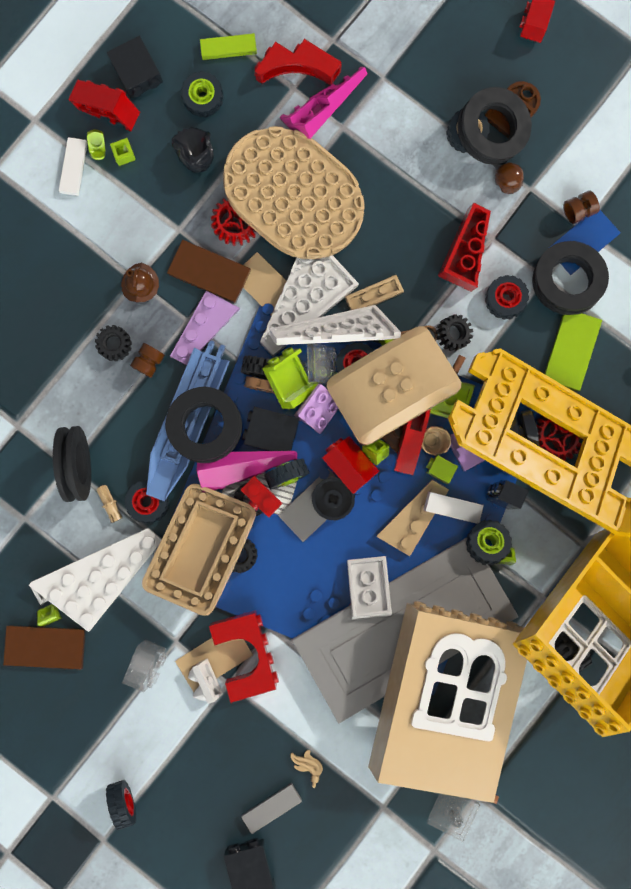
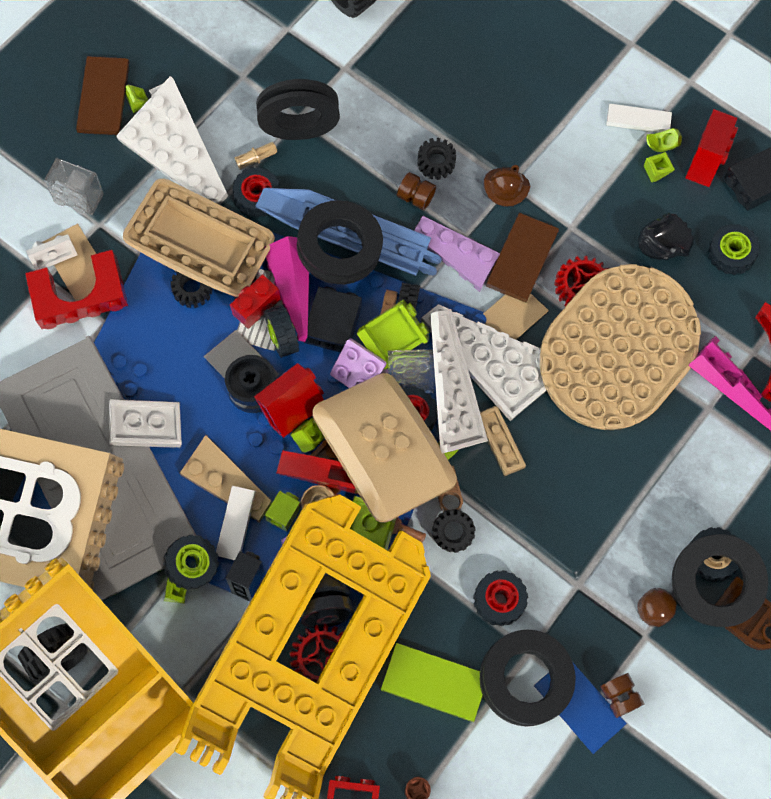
camera: 85 degrees right, 15 degrees down
red wedge [438,203,491,292] -> none

